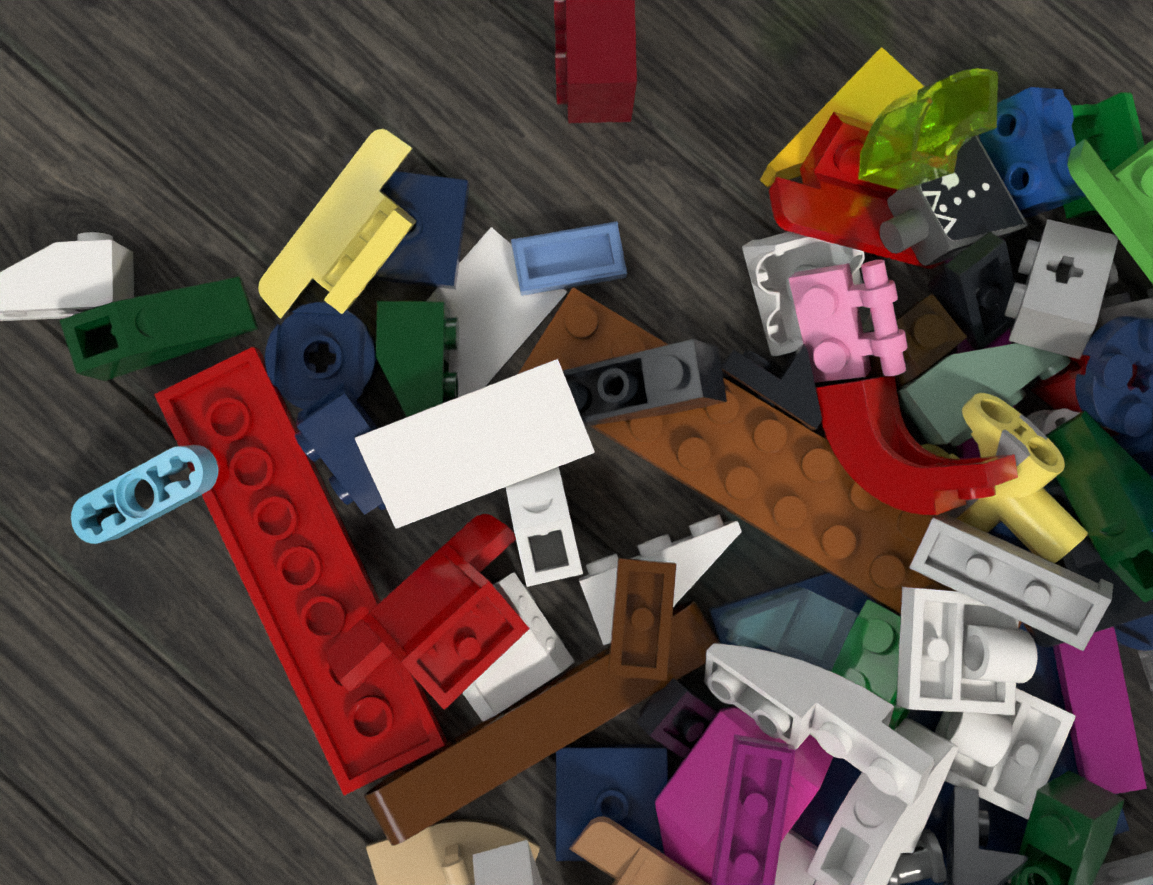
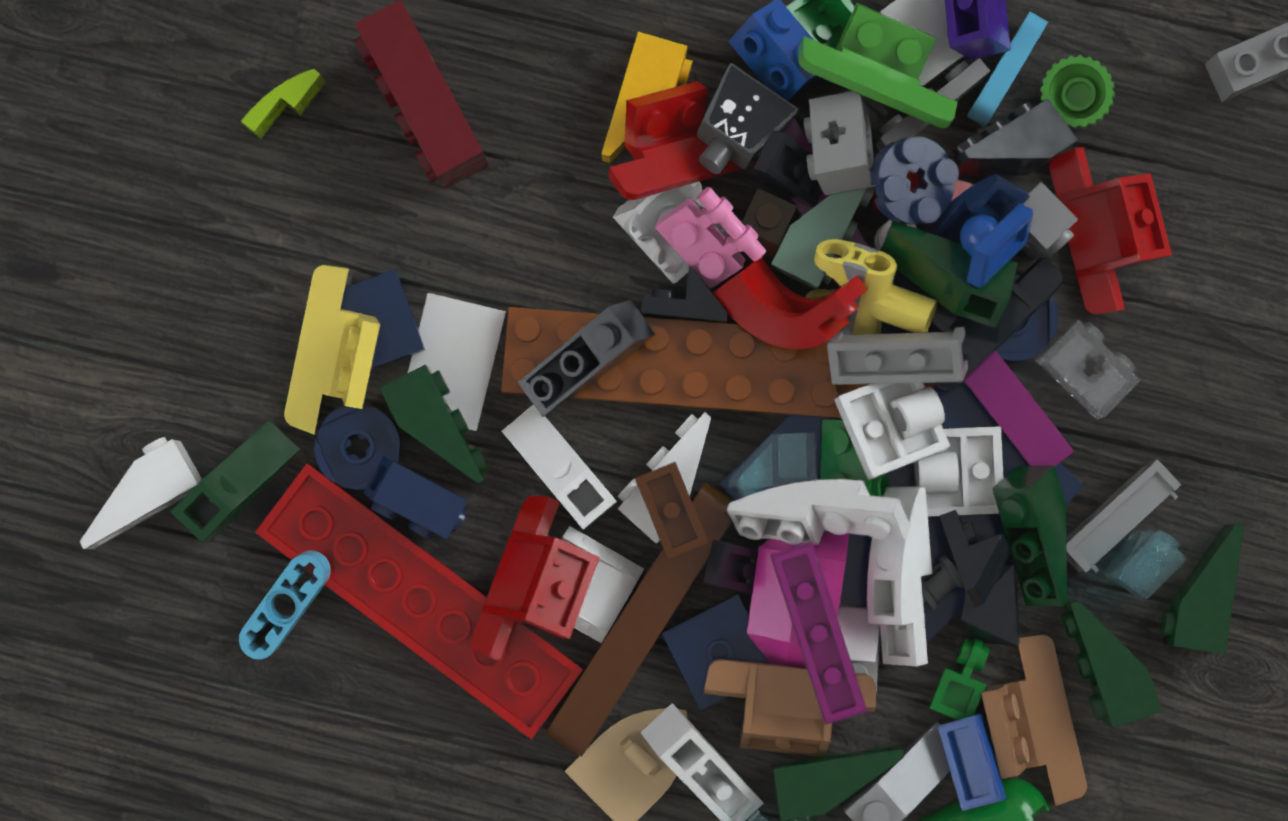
camera: 25 degrees left, 0 degrees up
white sticker [355,359,595,528] -> none
medium blue tile [511,221,627,296] -> none
clear neon green brick [858,68,998,190] -> none

